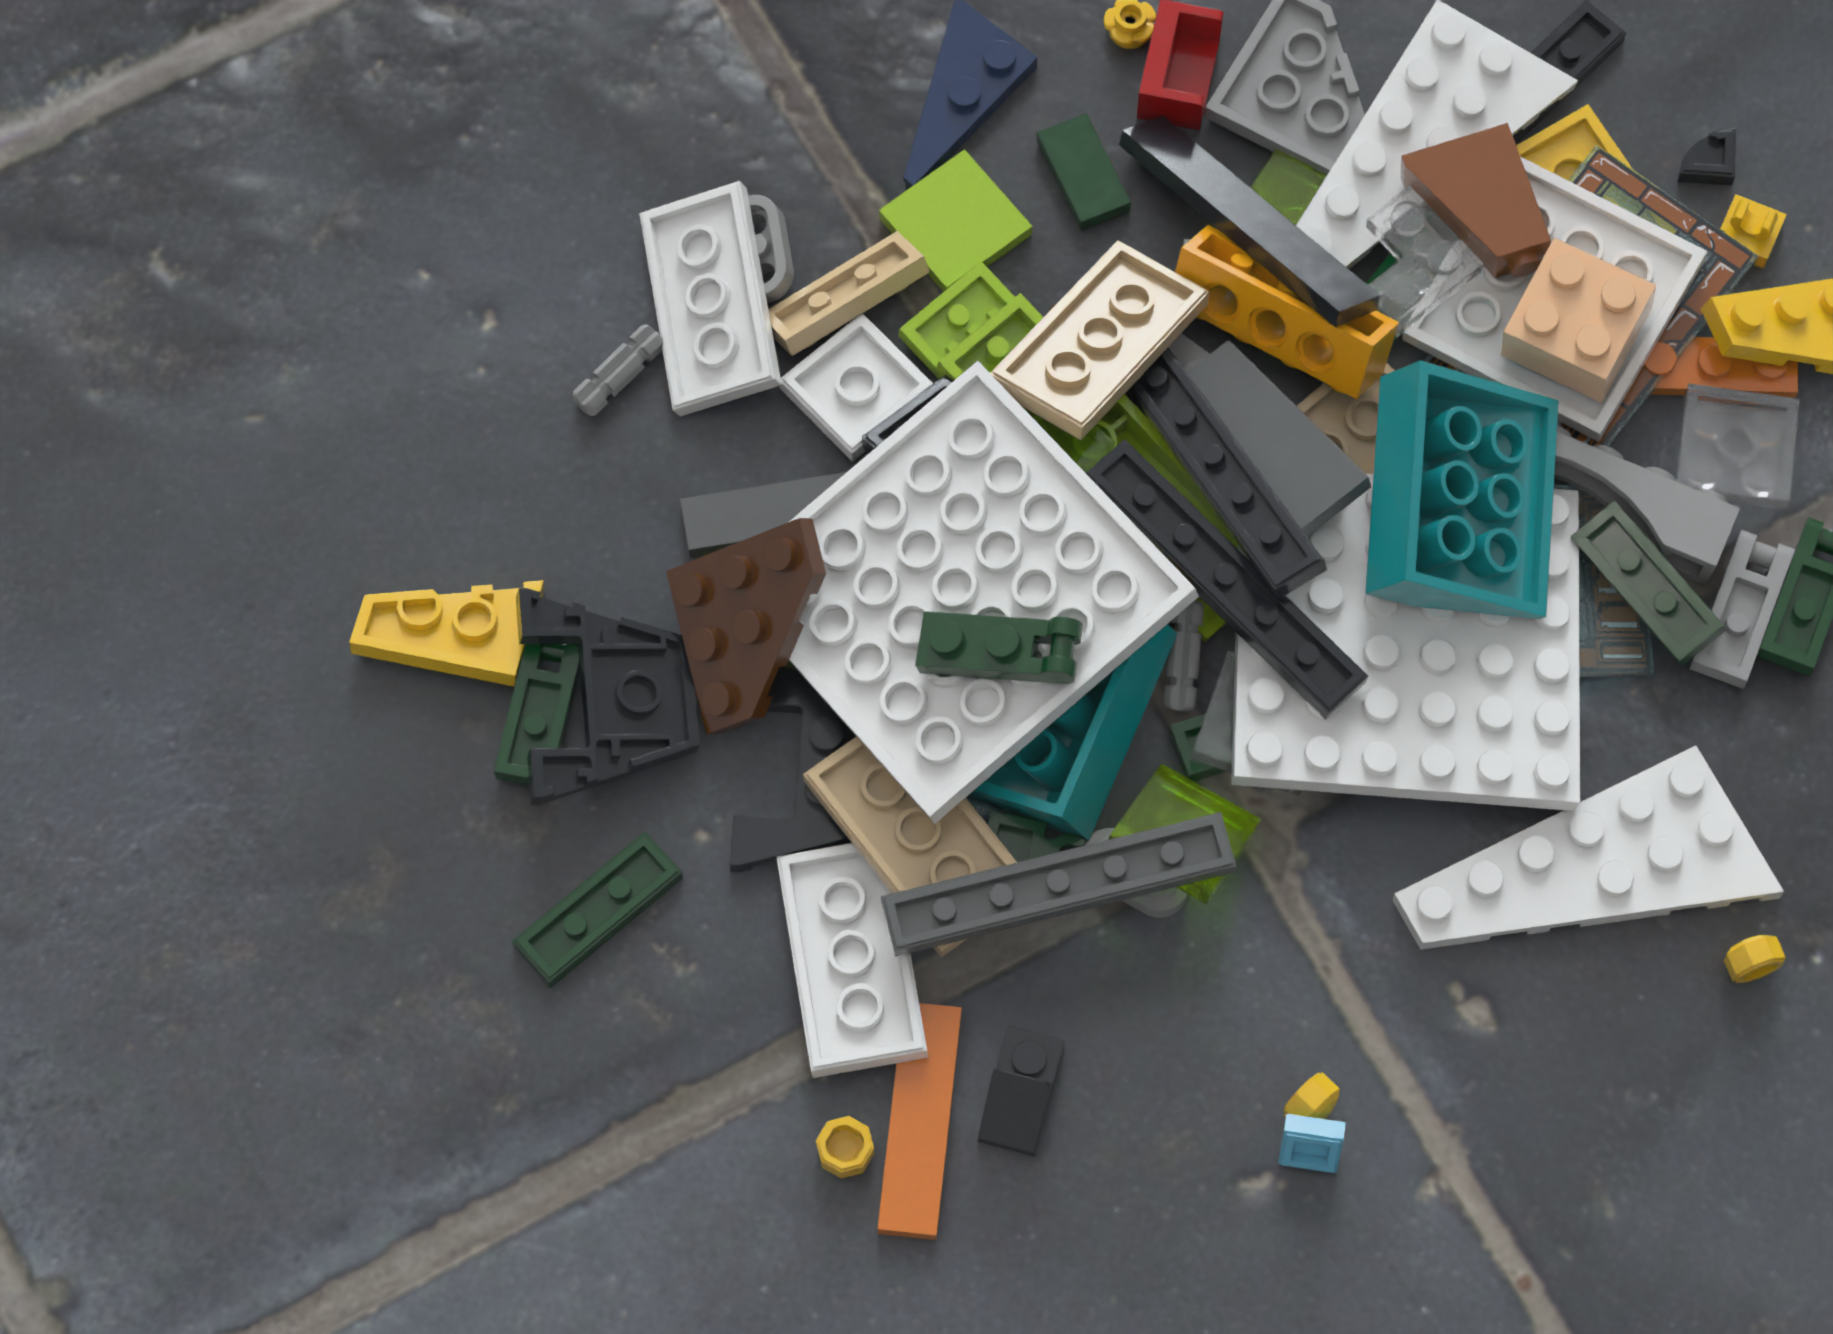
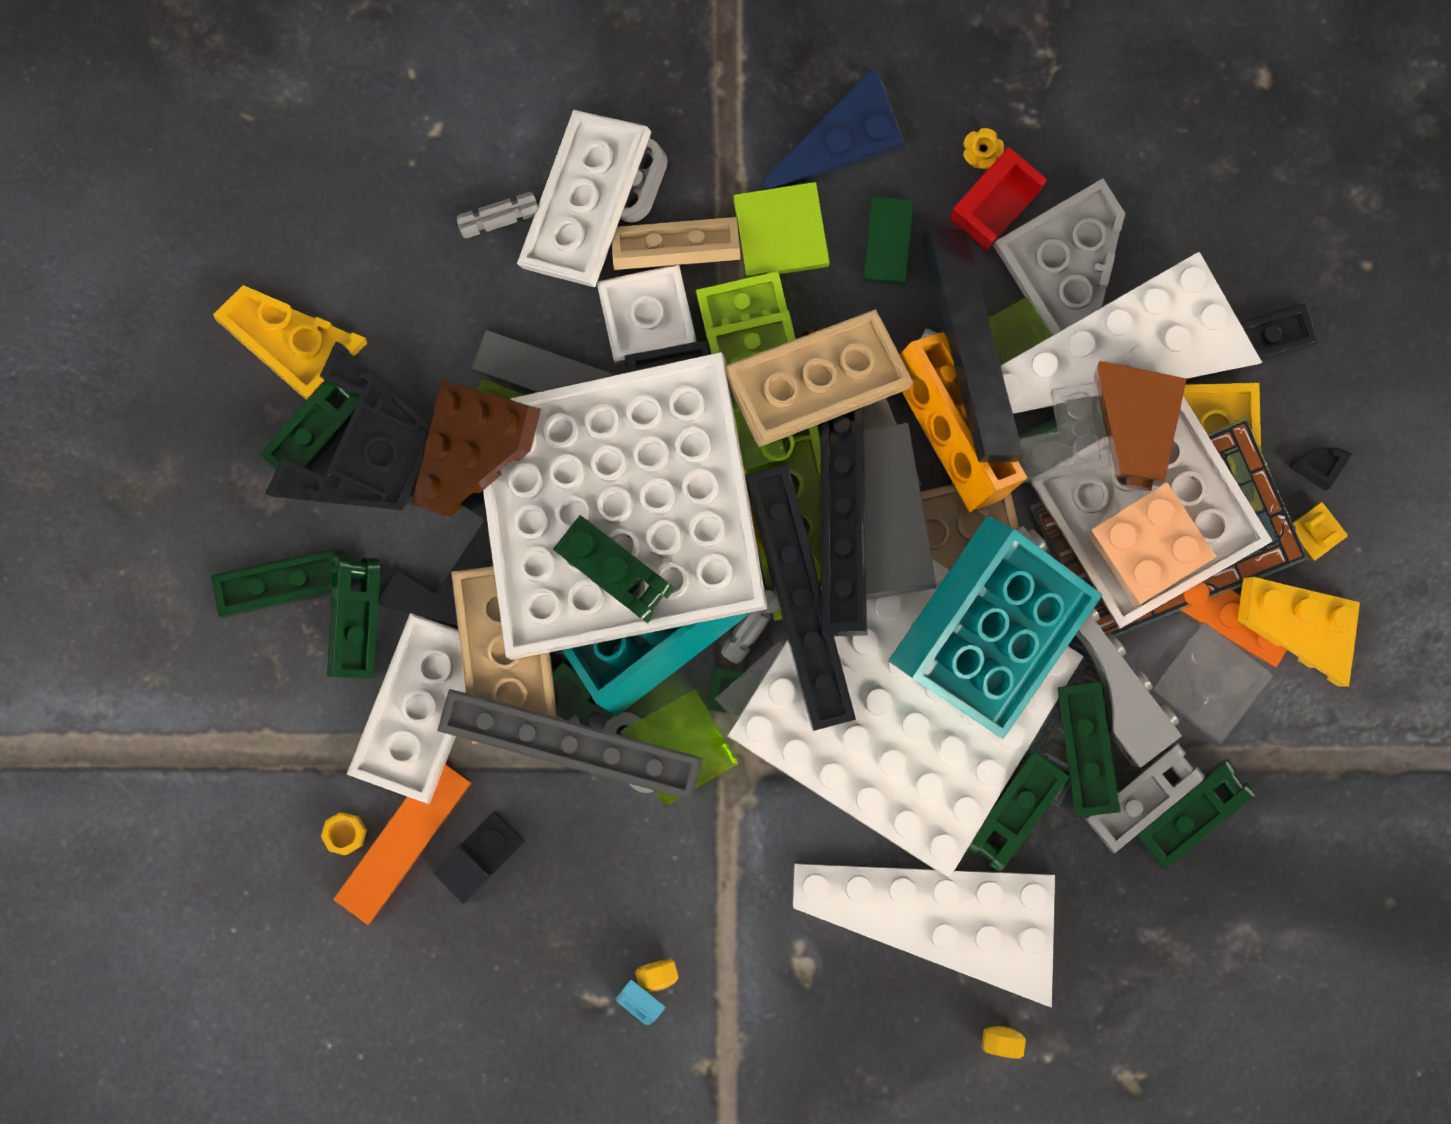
camera: 30 degrees right, 15 degrees up
none -> dark green plate [327,556,380,678]
none -> dark green plate [967,749,1070,872]

